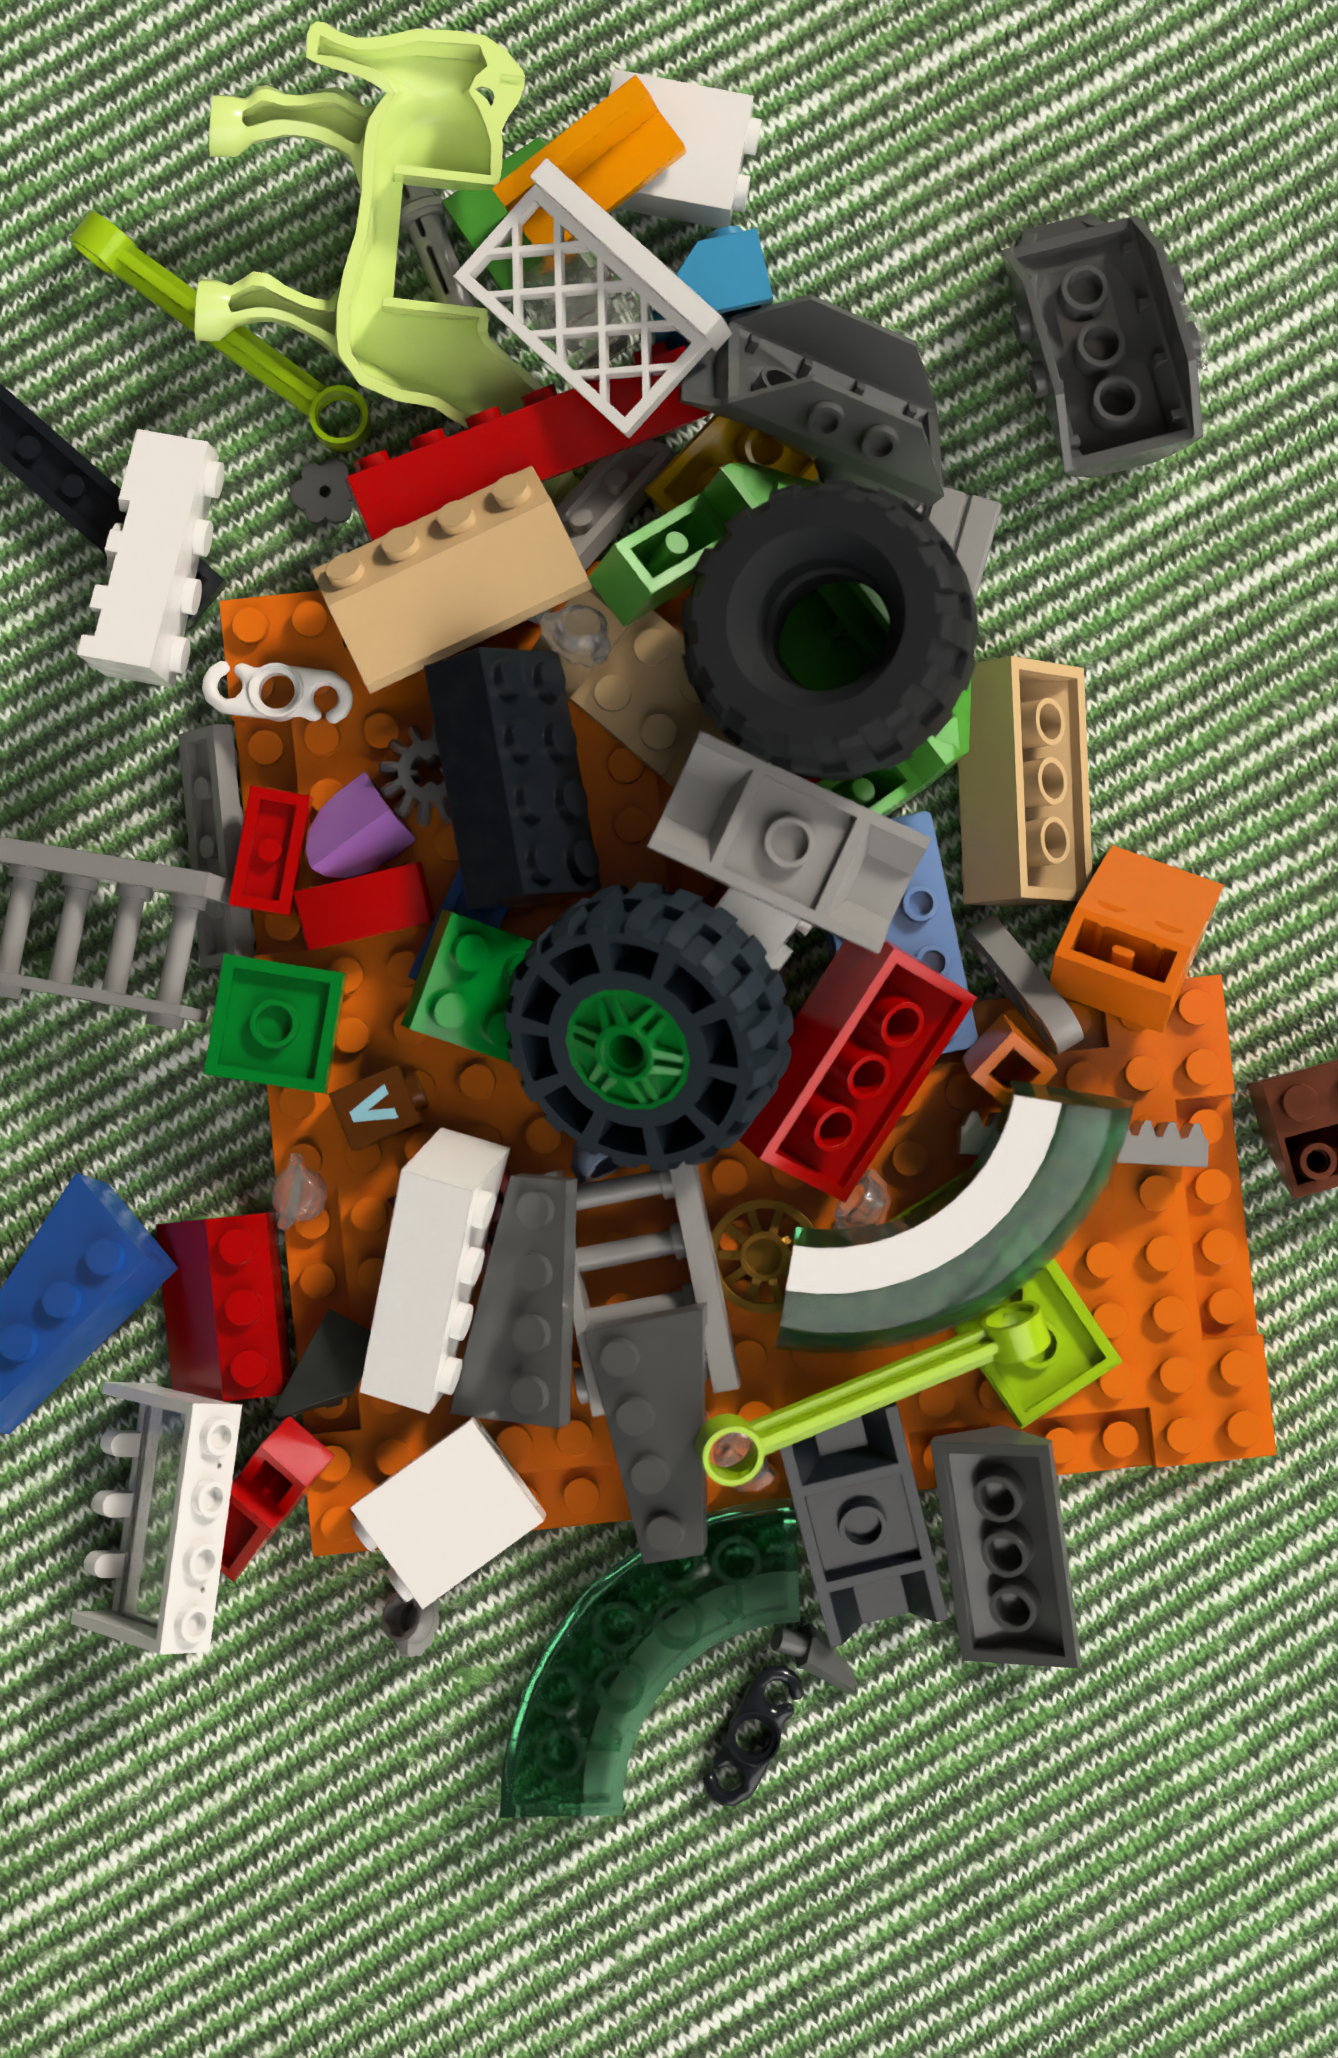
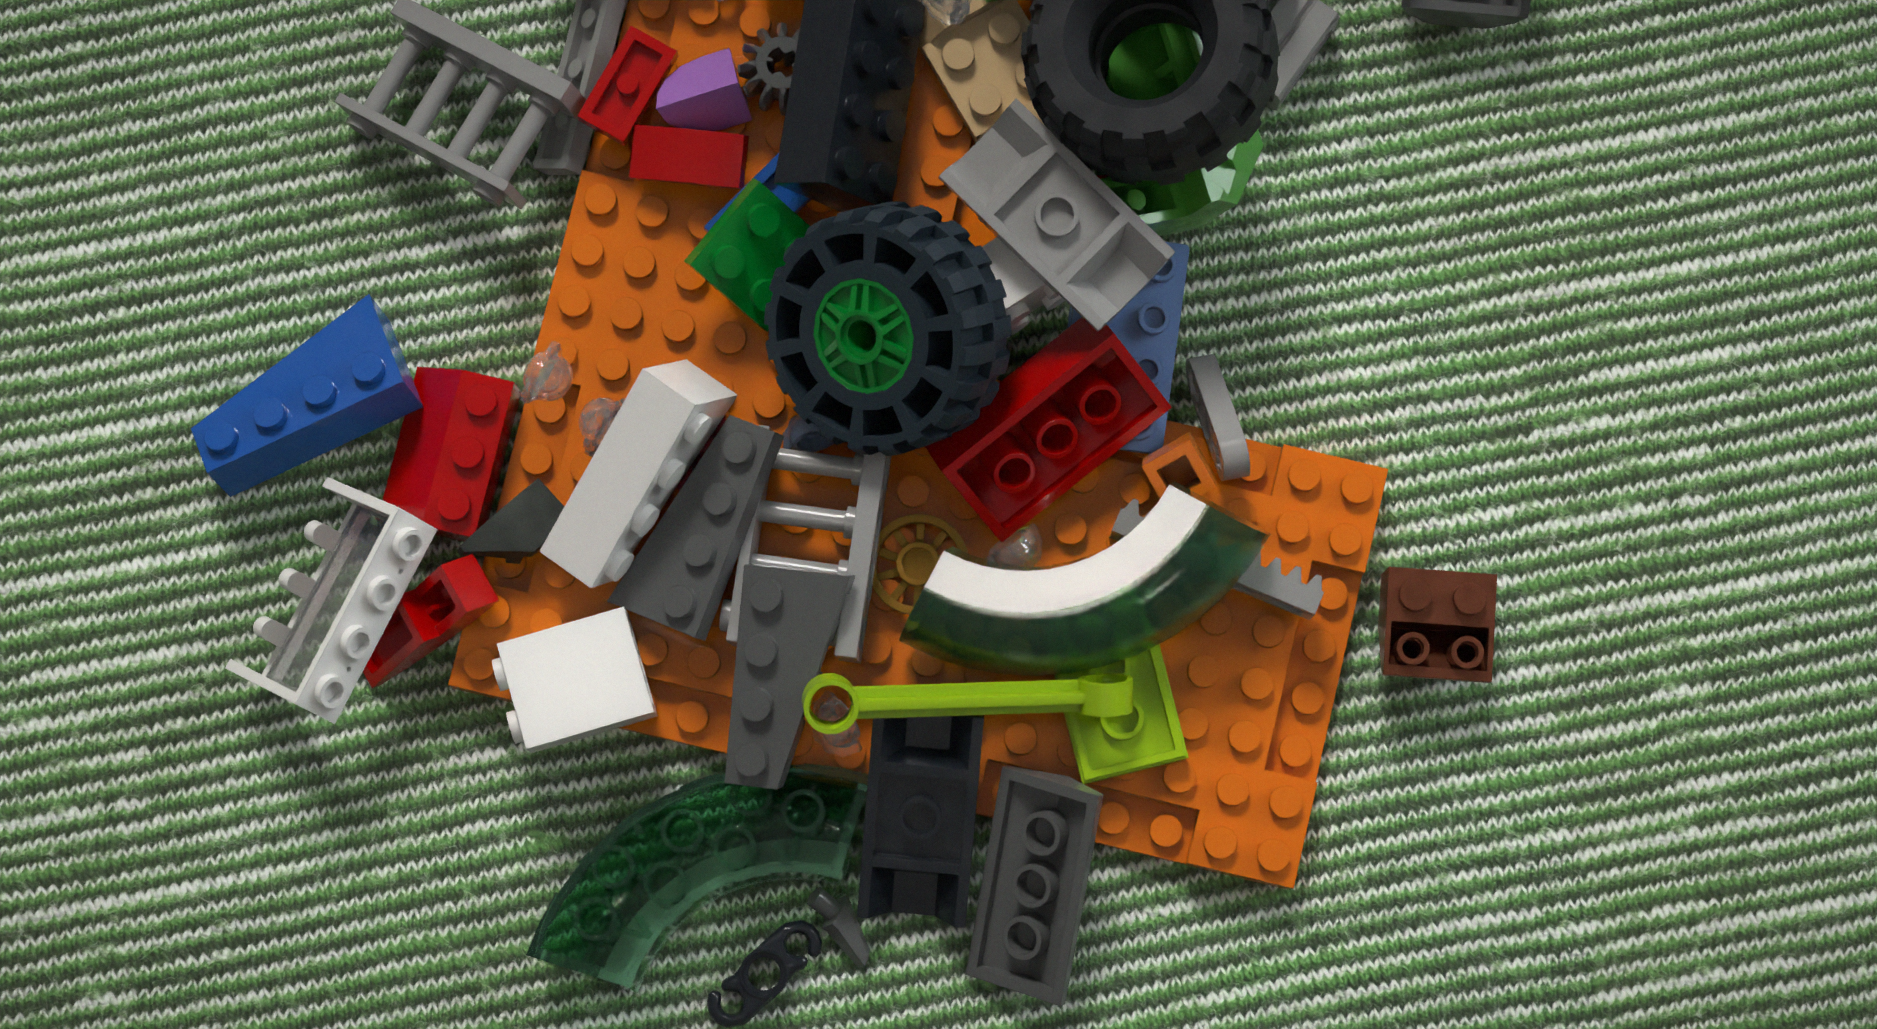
camera: 15 degrees right, 5 degrees down
green plate [204,954,347,1094] -> none
reddish brown brick [328,1065,430,1151] -> none
light grey piece [382,1592,440,1657] -> none
tan slope [957,656,1093,907] -> none
orange slope [1049,845,1224,1033] -> none
none -> clear piece [579,397,626,457]

